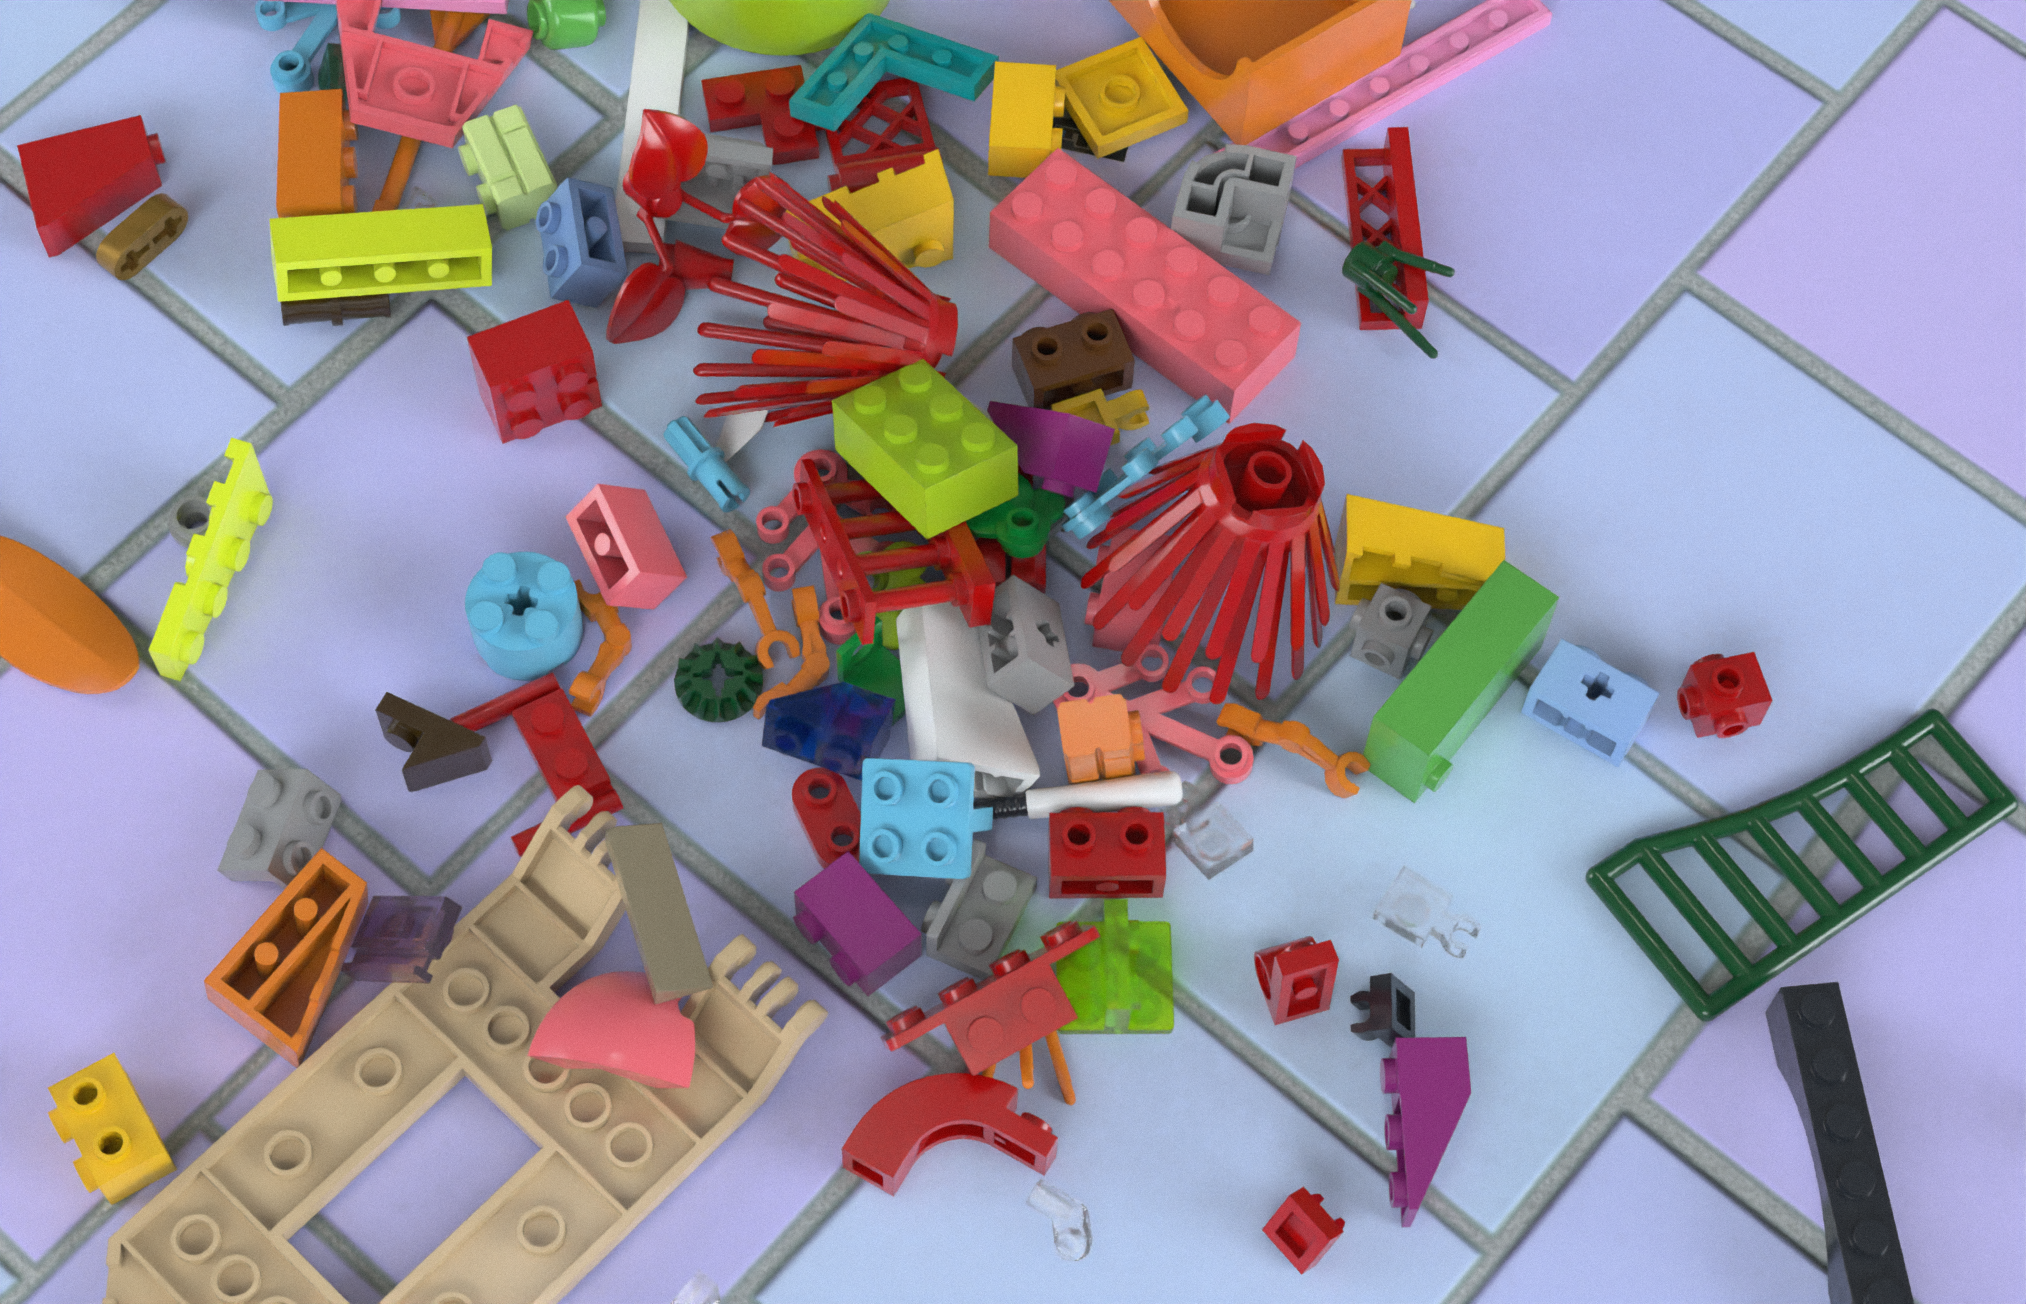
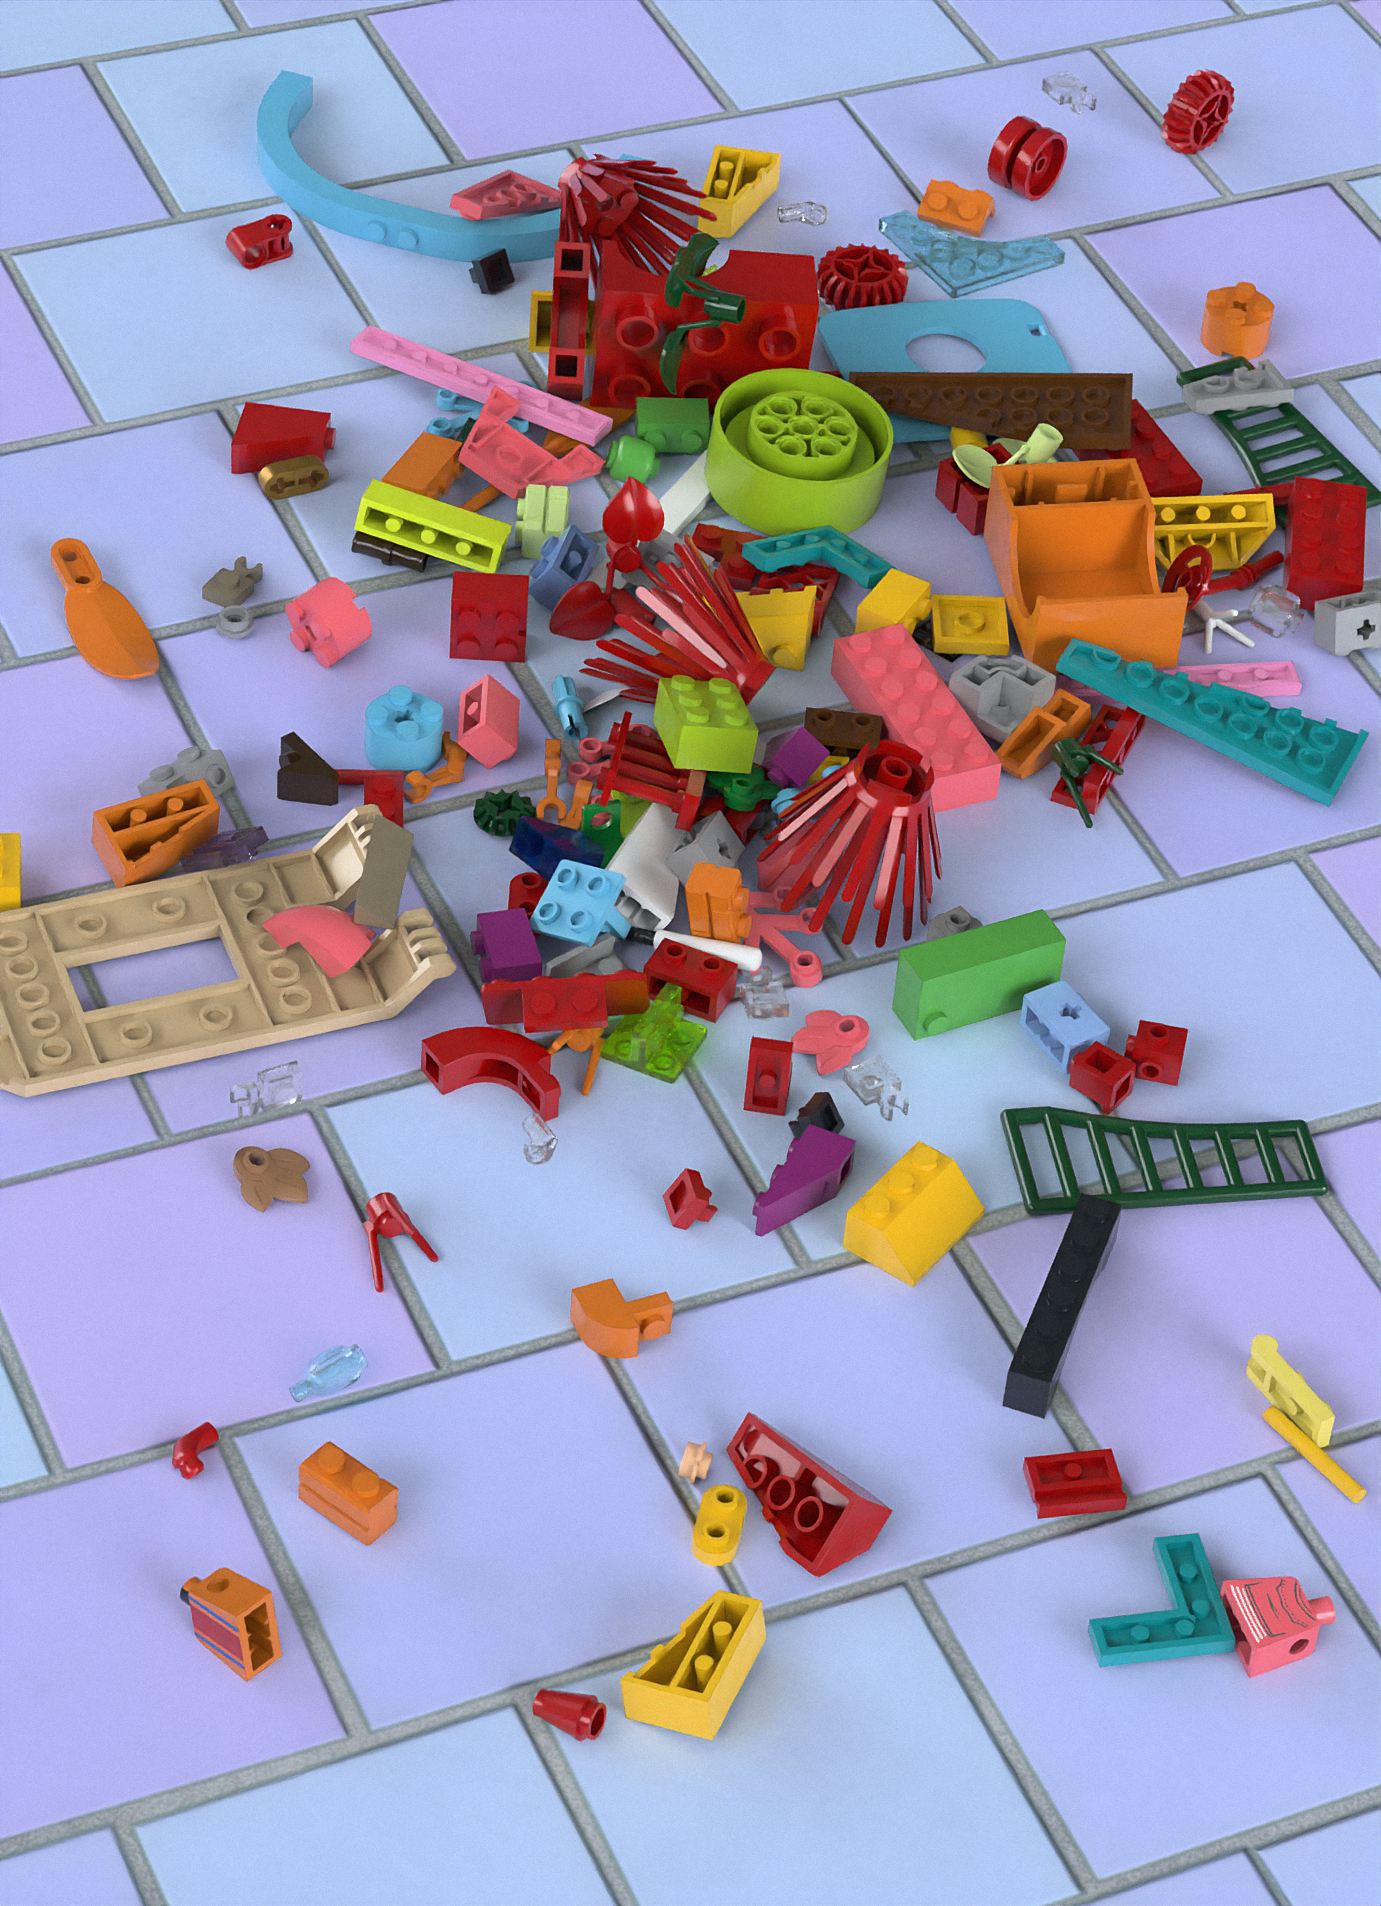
camera: 25 degrees right, 20 degrees down
neon yellow wing [149,437,273,681] -> none
orange piece [1216,703,1371,798] -> none
yellow wedge [1334,494,1505,610] -> none
none -> dark tan plate [202,556,263,608]
none -> coral brick [285,577,372,668]
none -> coral plate [790,1010,870,1076]
none -> yellow slope [842,1141,985,1287]
none -> orange slope [995,688,1092,780]
none -> teal wing [1055,638,1369,807]
none -> red brick [1068,1041,1137,1115]

